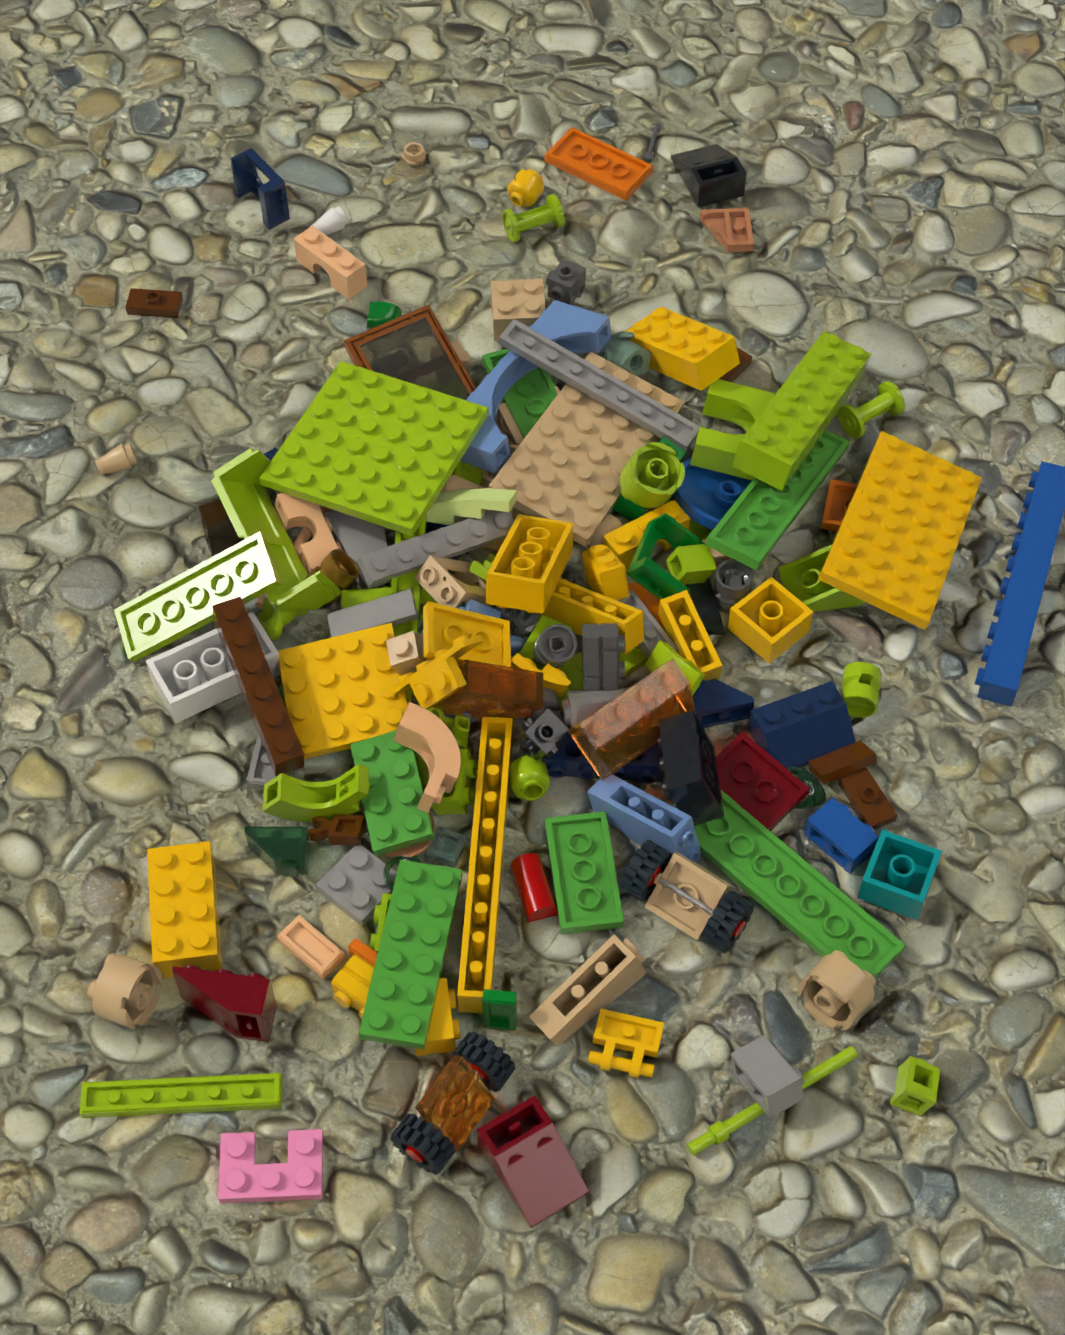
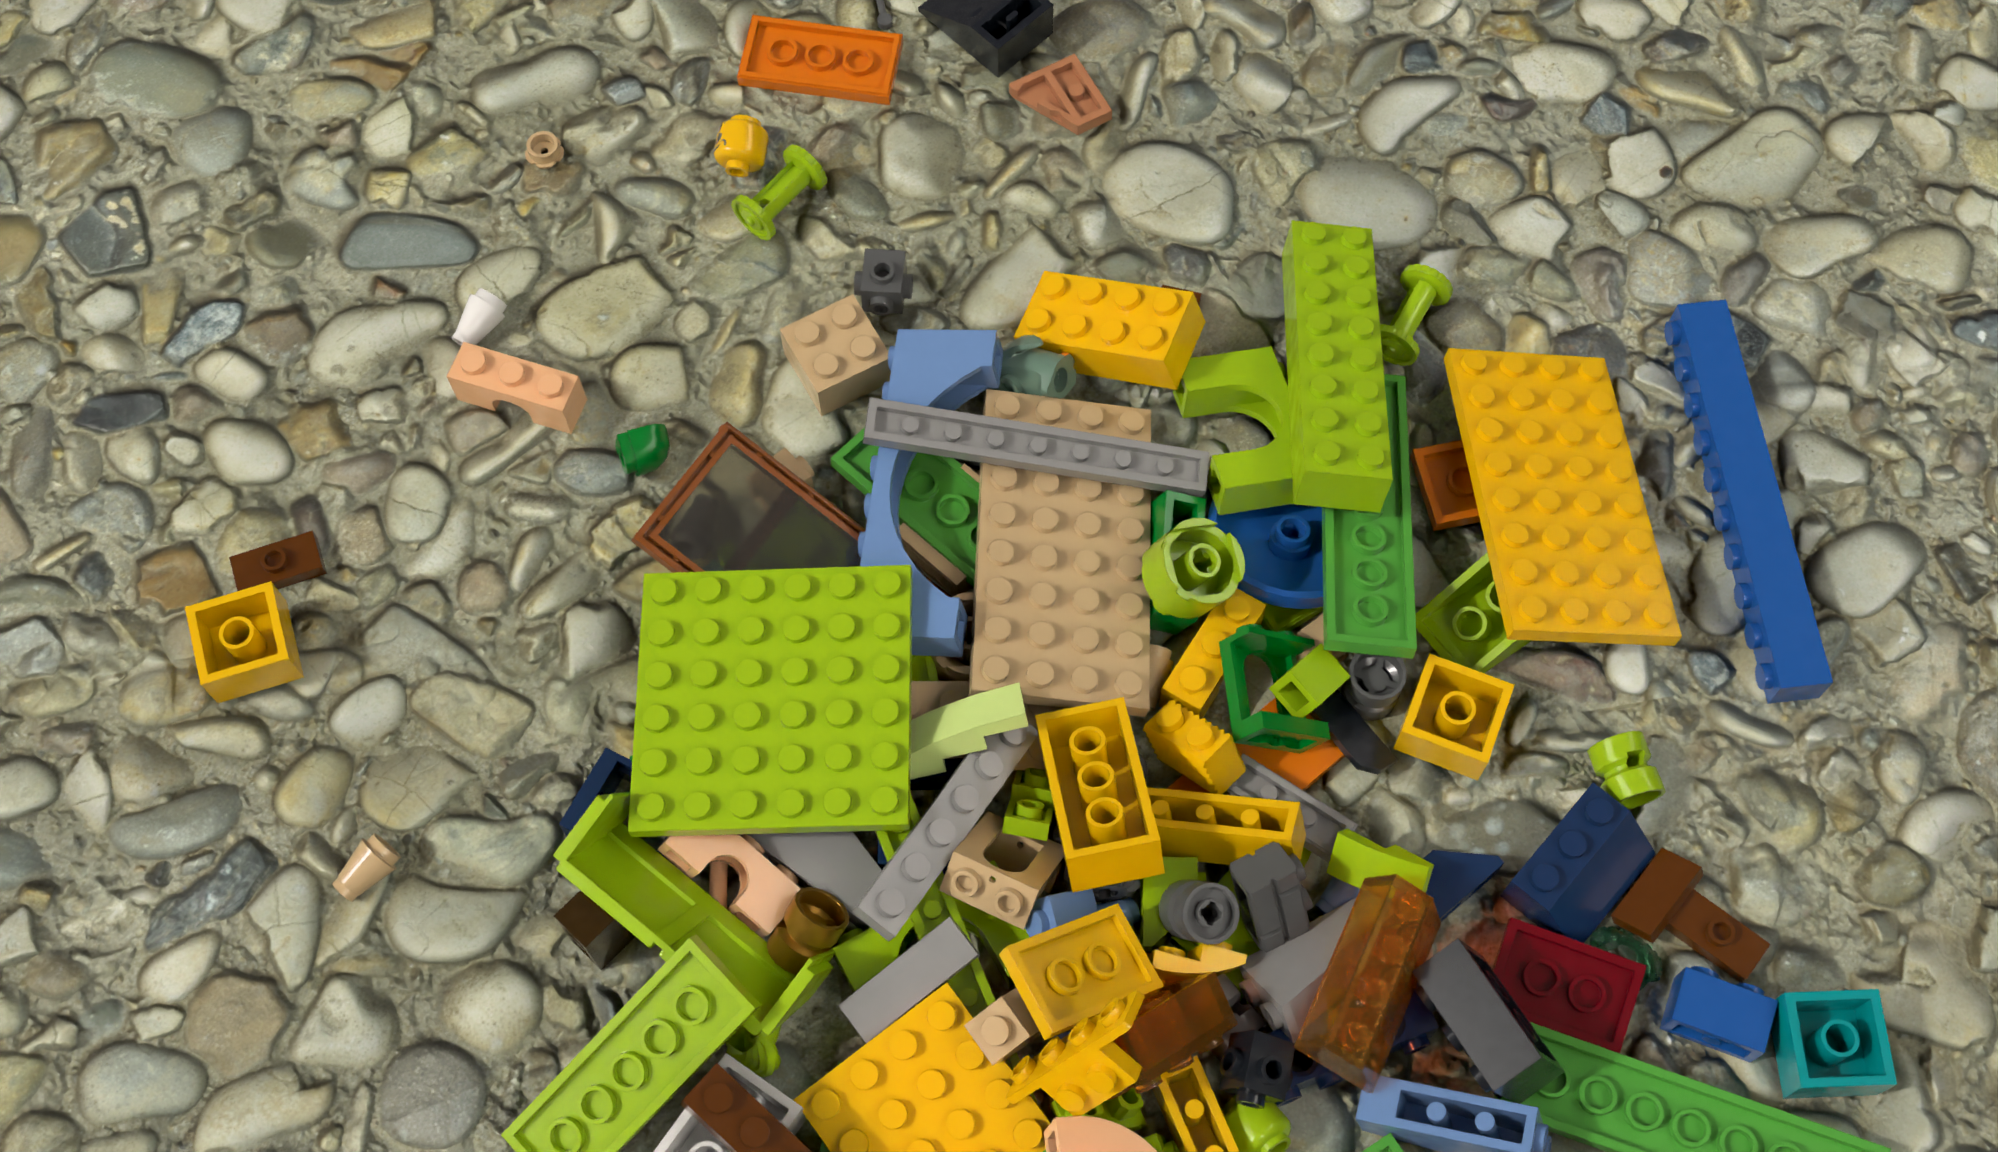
camera: 25 degrees left, 10 degrees up
dark blue panel [230,148,290,230] -> none
yellow brick [658,590,723,681] -> none
none -> yellow brick [185,581,304,703]

